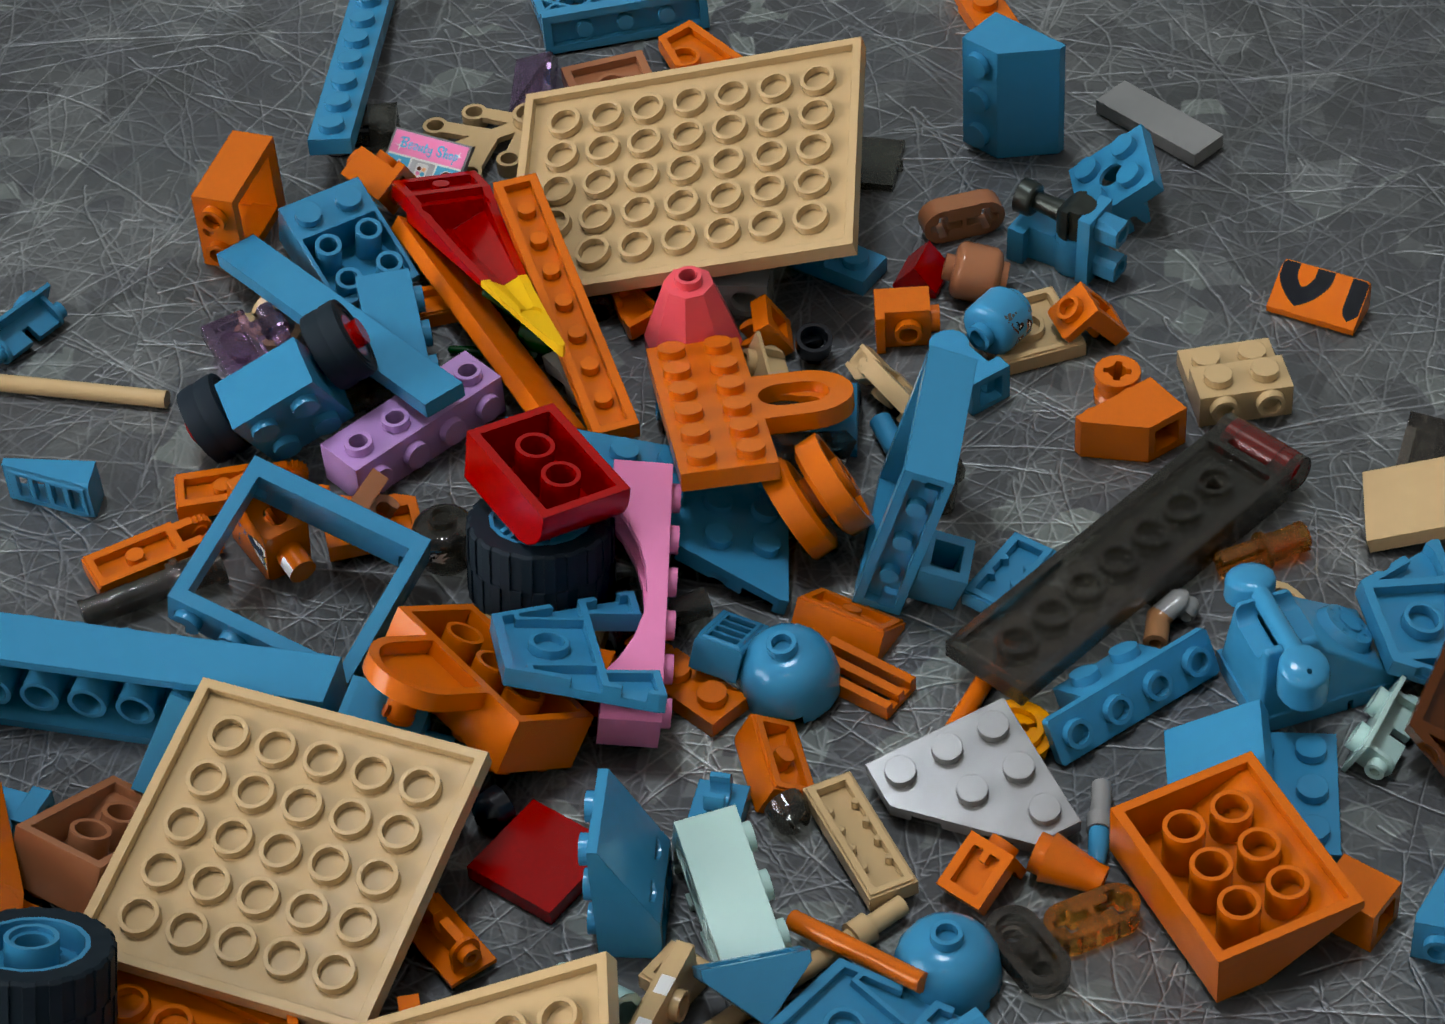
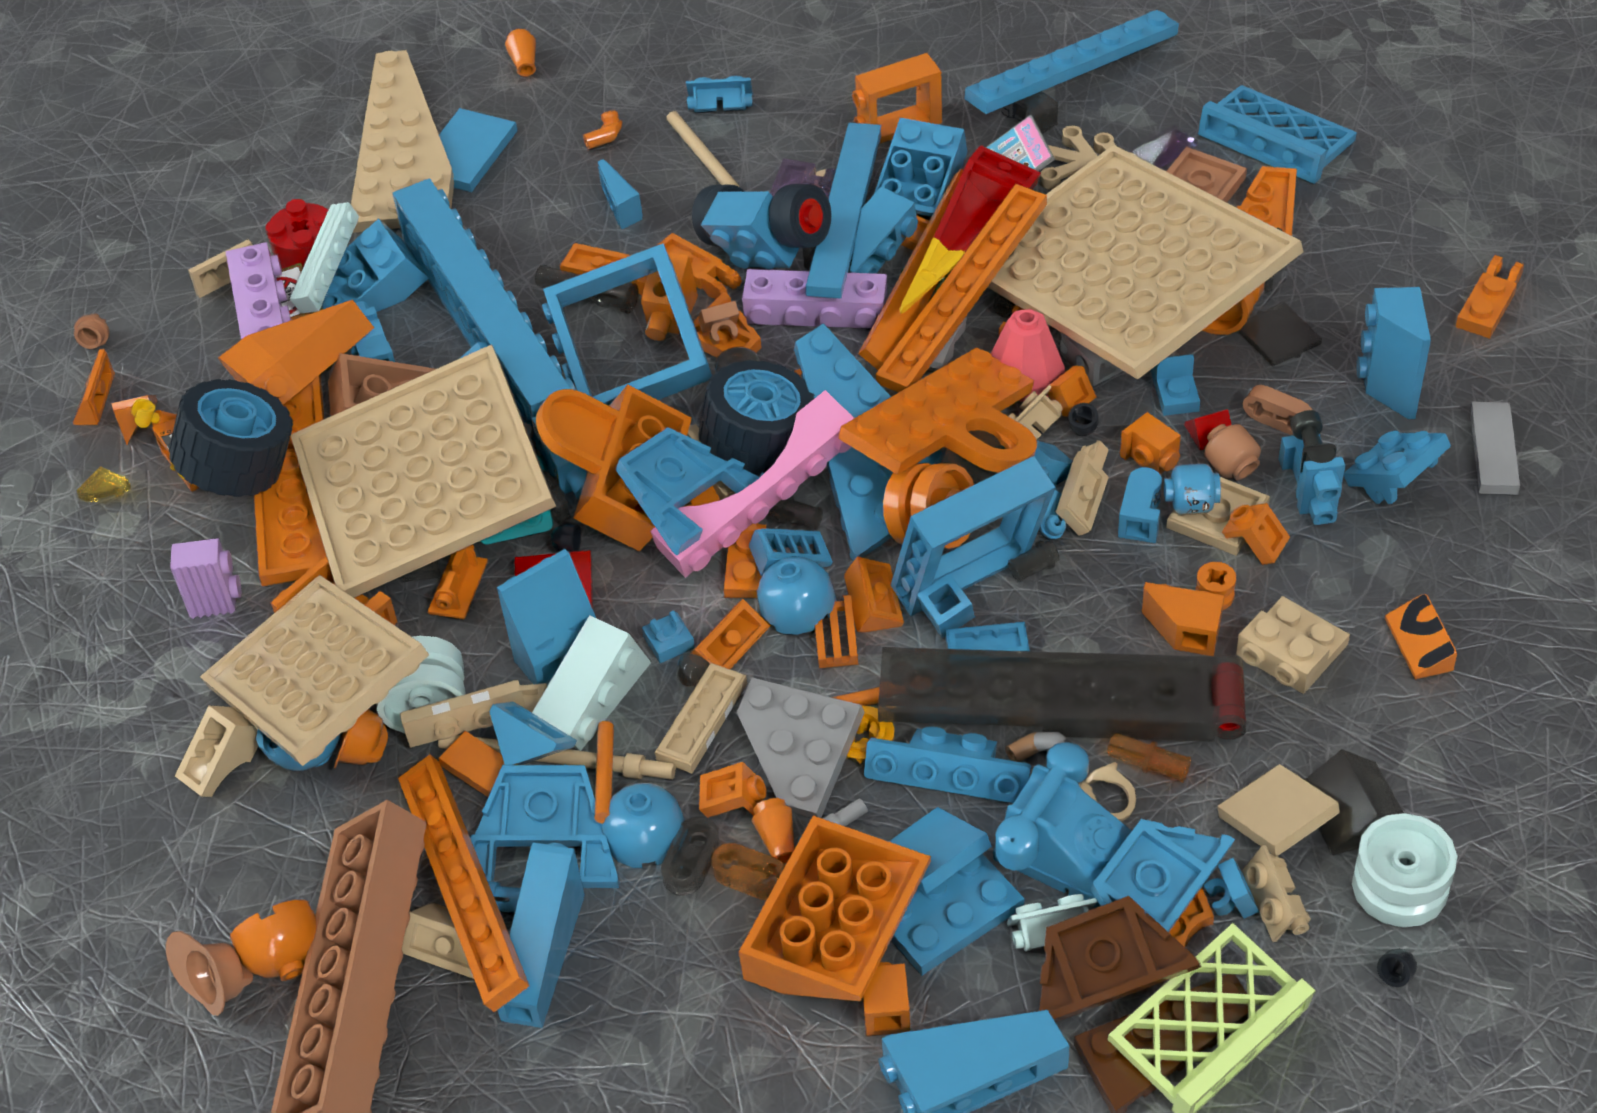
camera: 50 degrees right, 5 degrees up
orange brick [340,146,417,215] -> none
red brick [464,403,631,545] -> none

